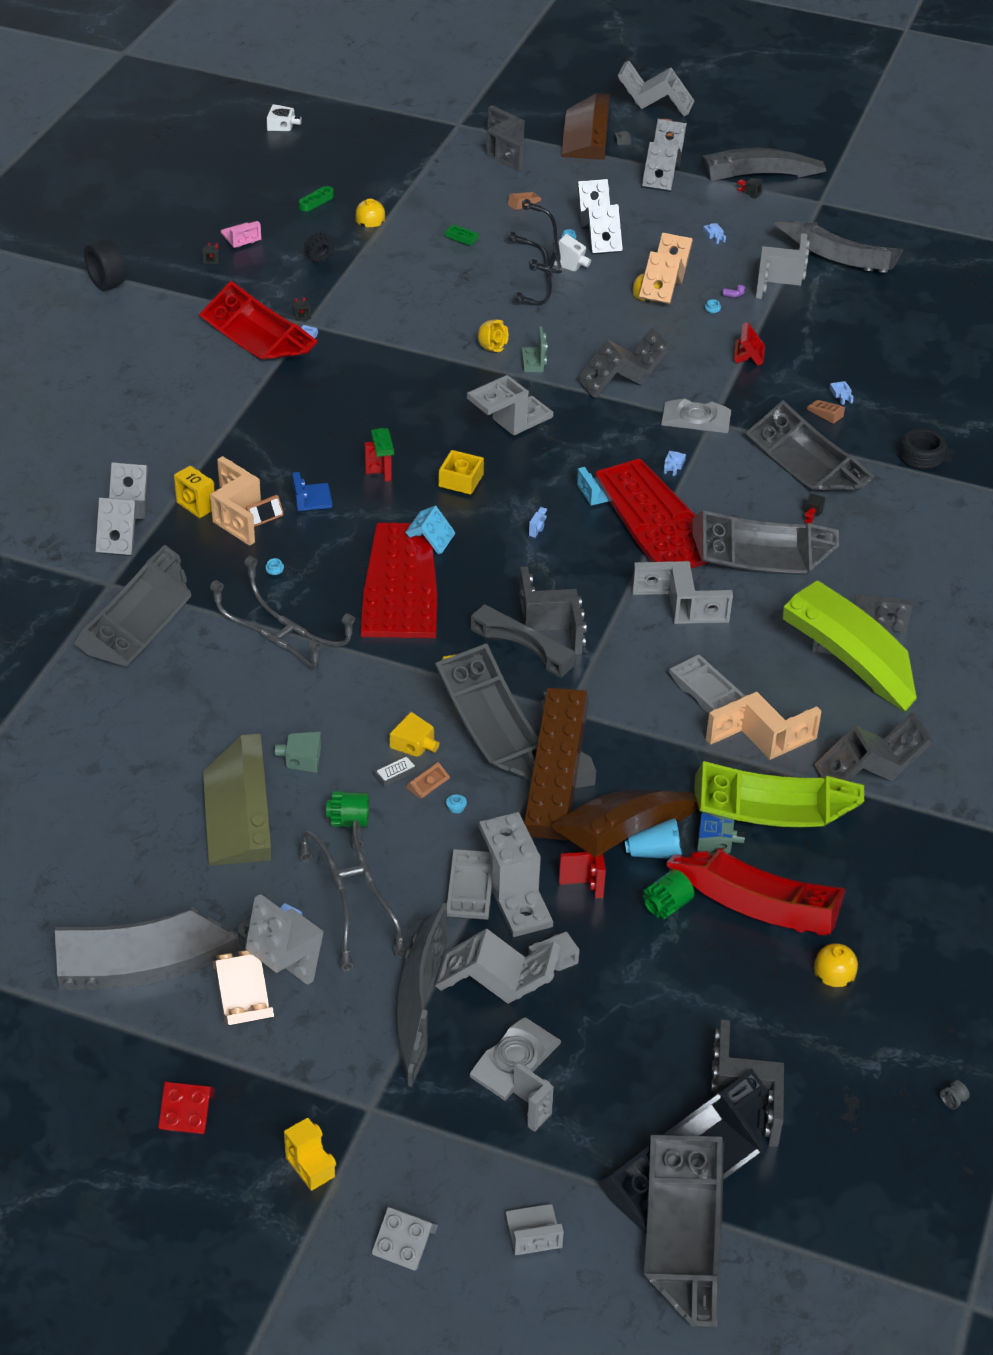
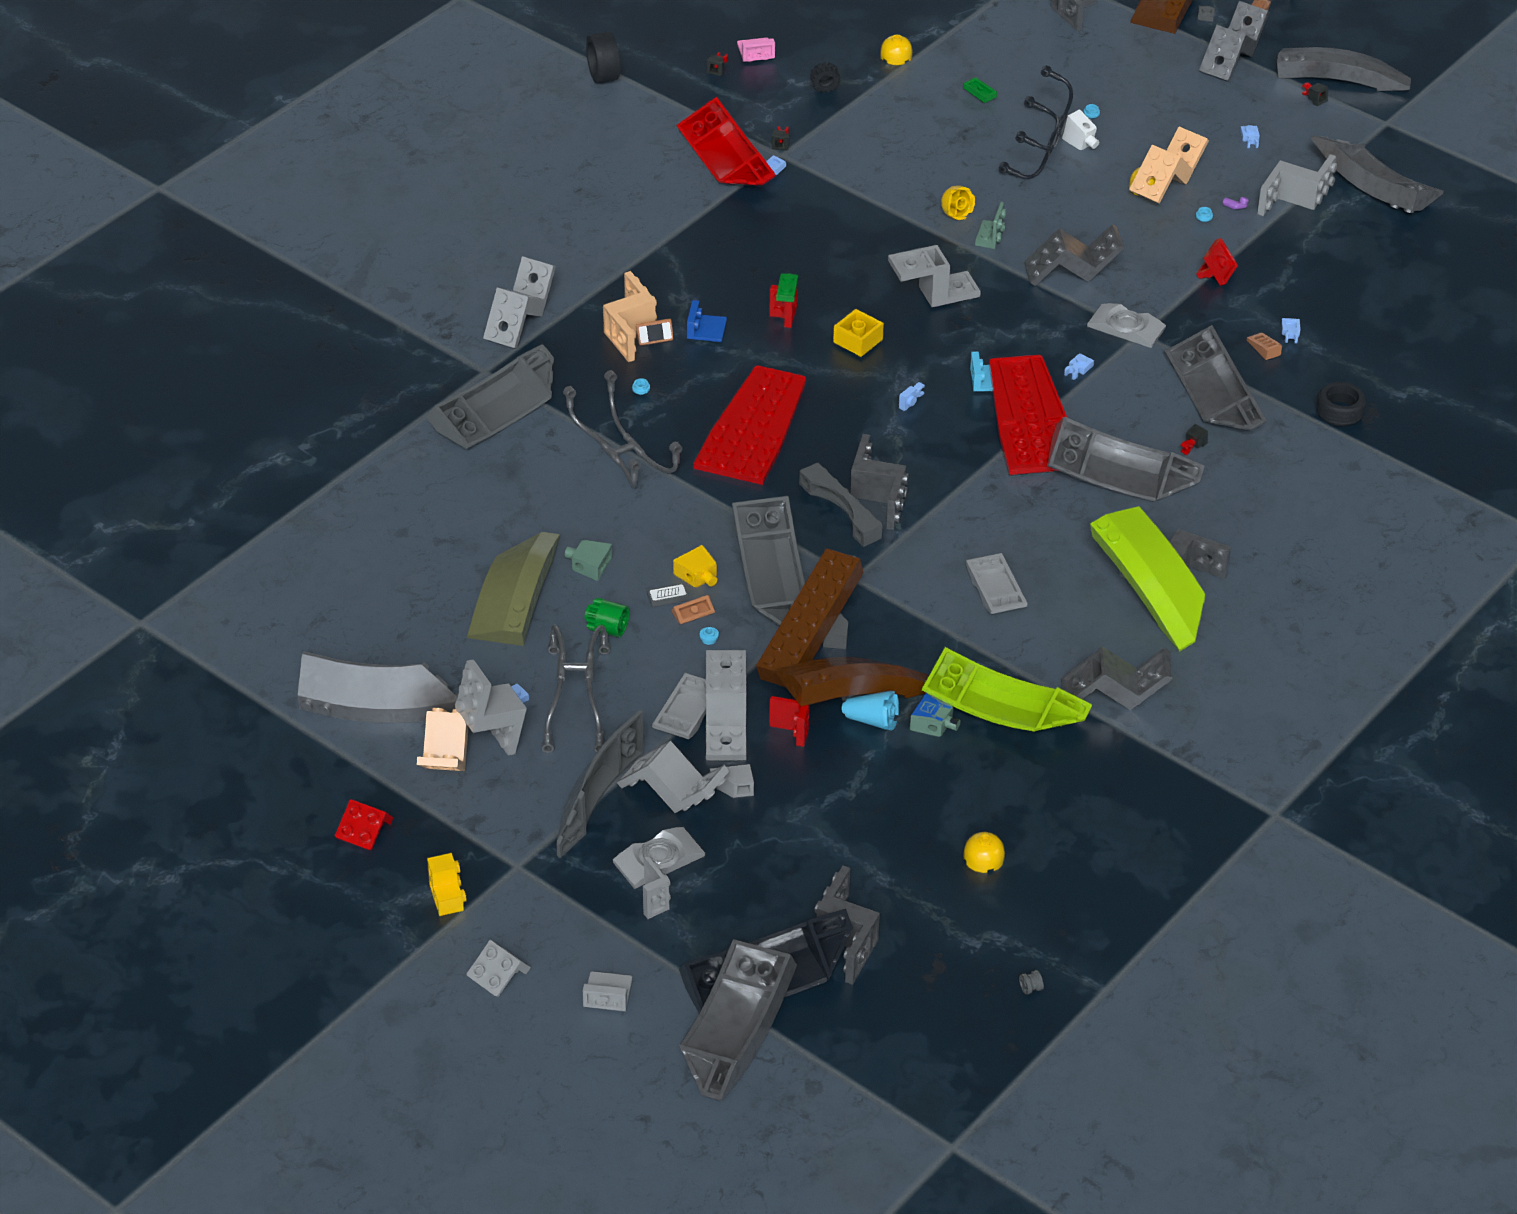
camera: 20 degrees right, 0 degrees up
yellow brick [174,466,214,518] -> none
green beam [299,186,334,211] -> none
medium azure bracket [406,506,455,554] -> none
nougat slope [508,192,541,210] -> none
bracket [577,179,623,254] -> none
light grey bracket [632,561,733,624] -> none
green gear [643,869,694,919] -> none
red slope [667,848,845,935] -> none
light nougat bracket [706,692,822,760] -> none

